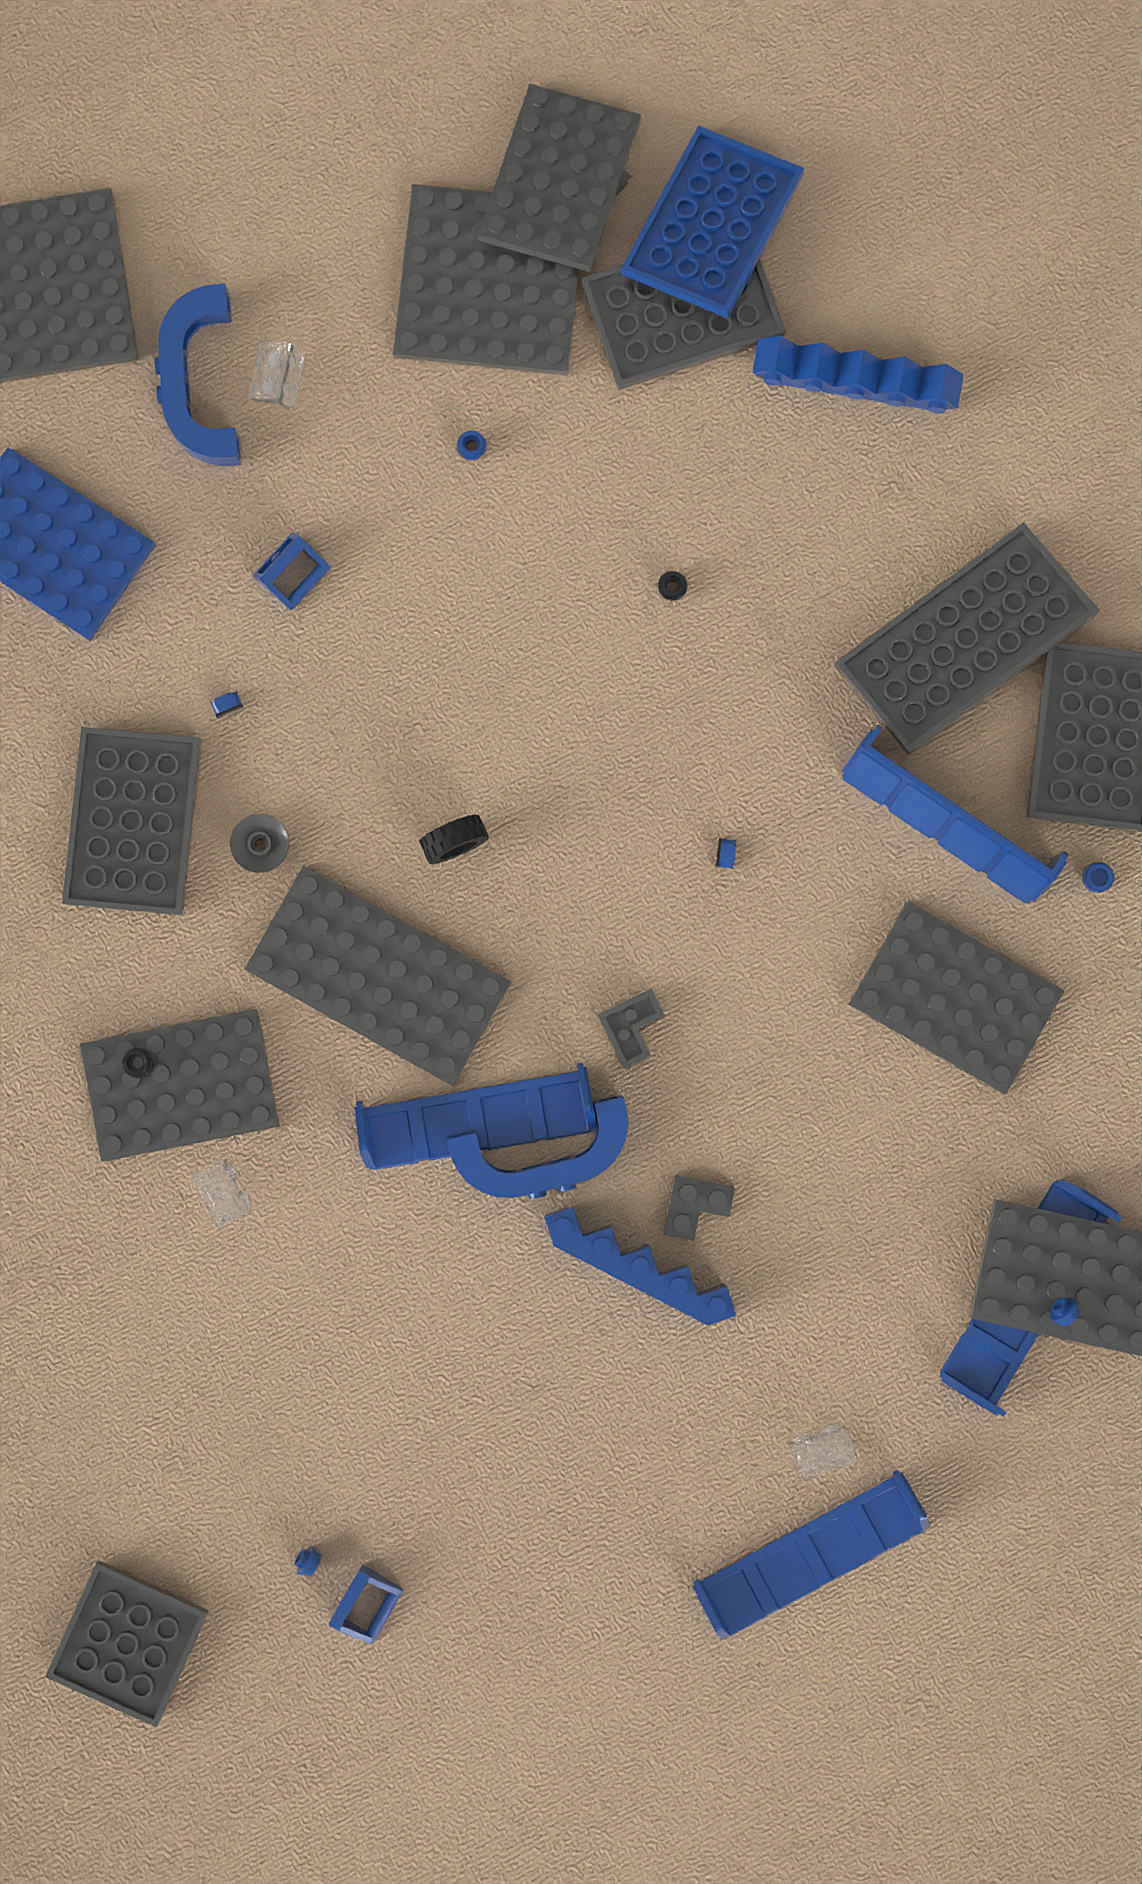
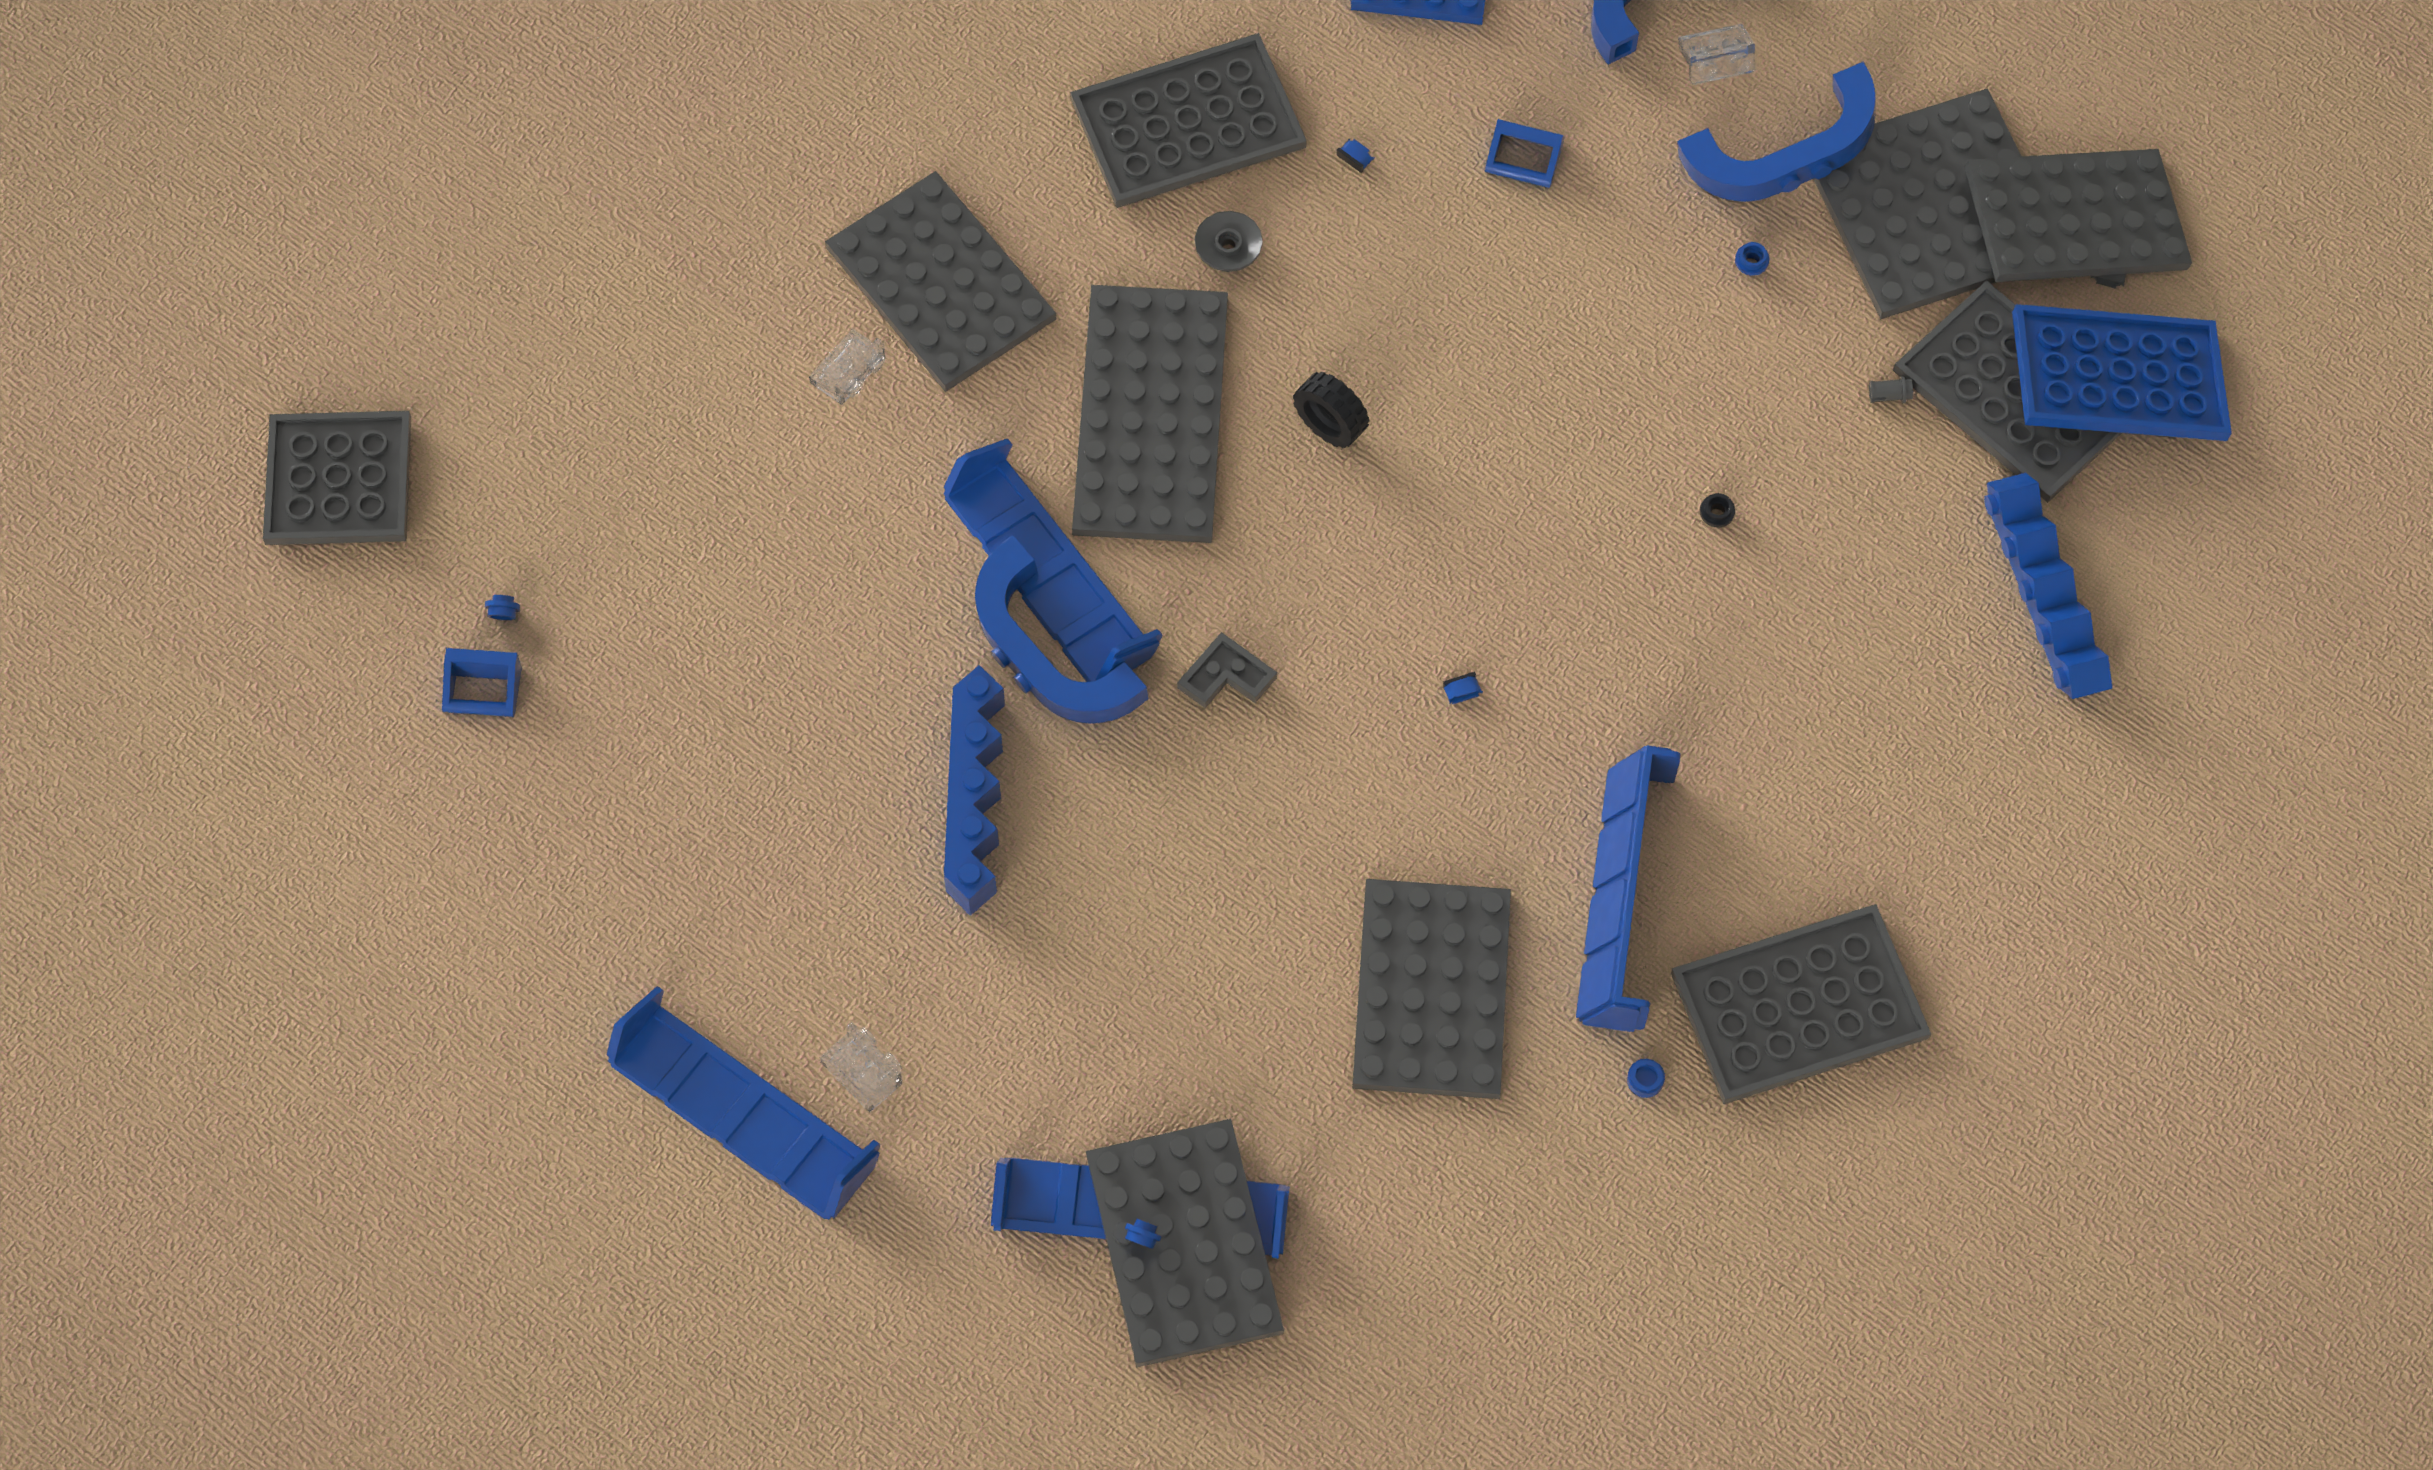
camera: 60 degrees right, 20 degrees down
black plate [122,1048,153,1078] -> none
dark grey plate [664,1175,735,1241] -> none
dark grey plate [835,523,1099,755] -> none
none -> blue arch [1677,61,1876,202]
none -> dark grey pin [1869,376,1913,404]

